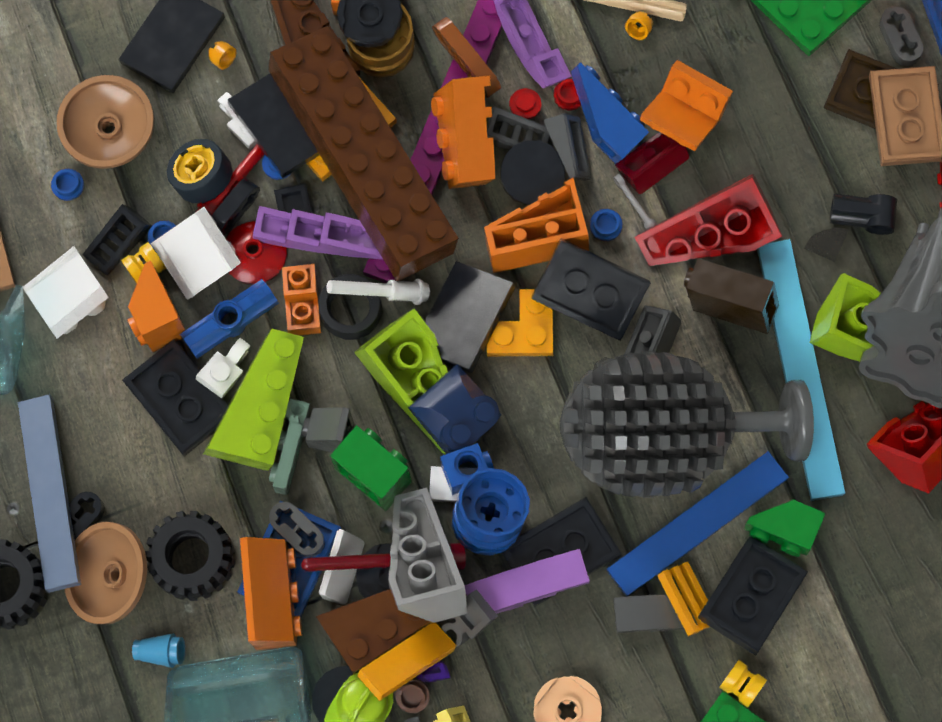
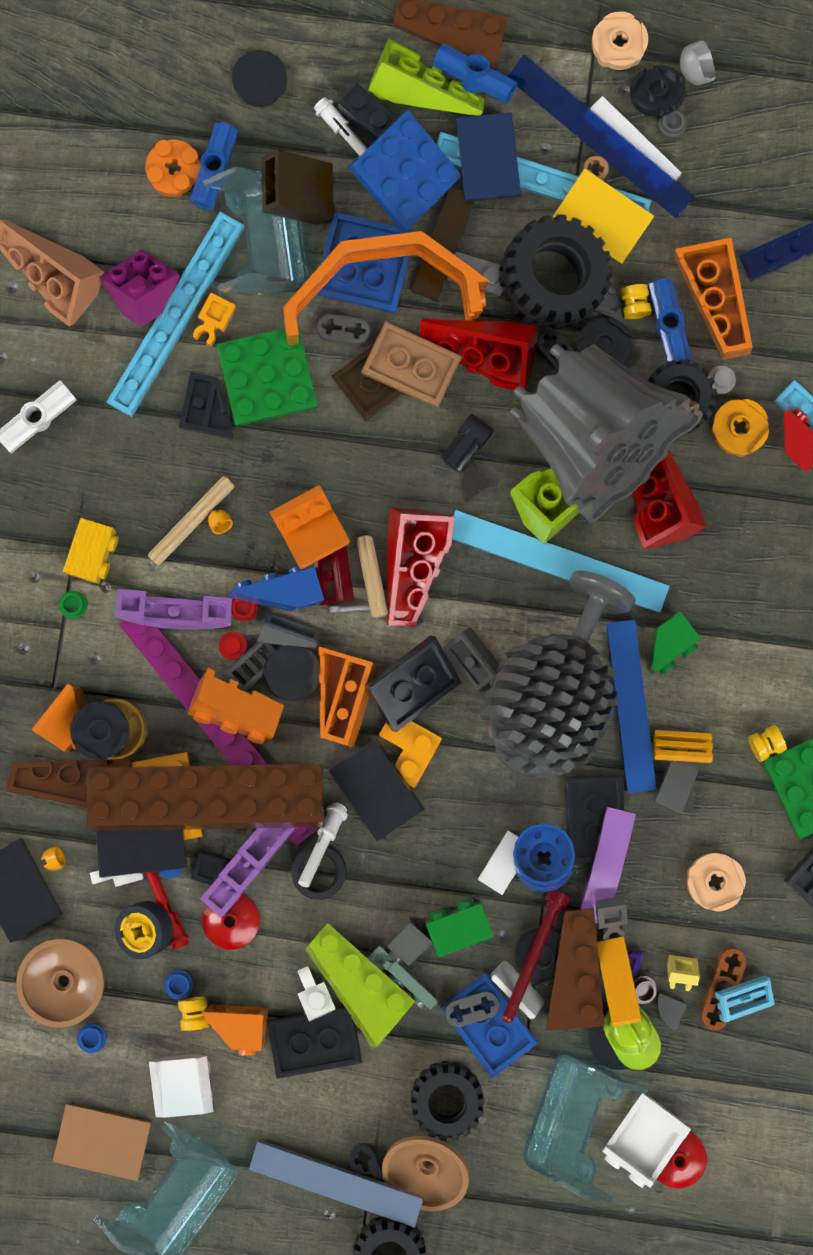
camera: 65 degrees left, 10 degrees up
black slope [82,204,152,276] -> none
dark azure cone [132,633,185,668] -> none
white slope [151,207,241,300] -> none
blue piece [180,279,279,359] -> none
black beam [212,178,260,235] -> none
orange slope [240,537,302,650] -> none
orange slope [282,264,321,336] -> none
lime wedge [354,308,448,455] -> none
light grey wedge [388,488,467,623] -> none
dark blue slope [408,364,501,454] -> none
dark orange beam [432,17,501,98] -> none
blue brick [440,443,494,496] -> none
blue plate [590,209,623,241] -> none
dark brown brick [684,258,779,334] -> none
black tile [698,536,808,656] -> none
none -> tan axle [356,535,388,618]

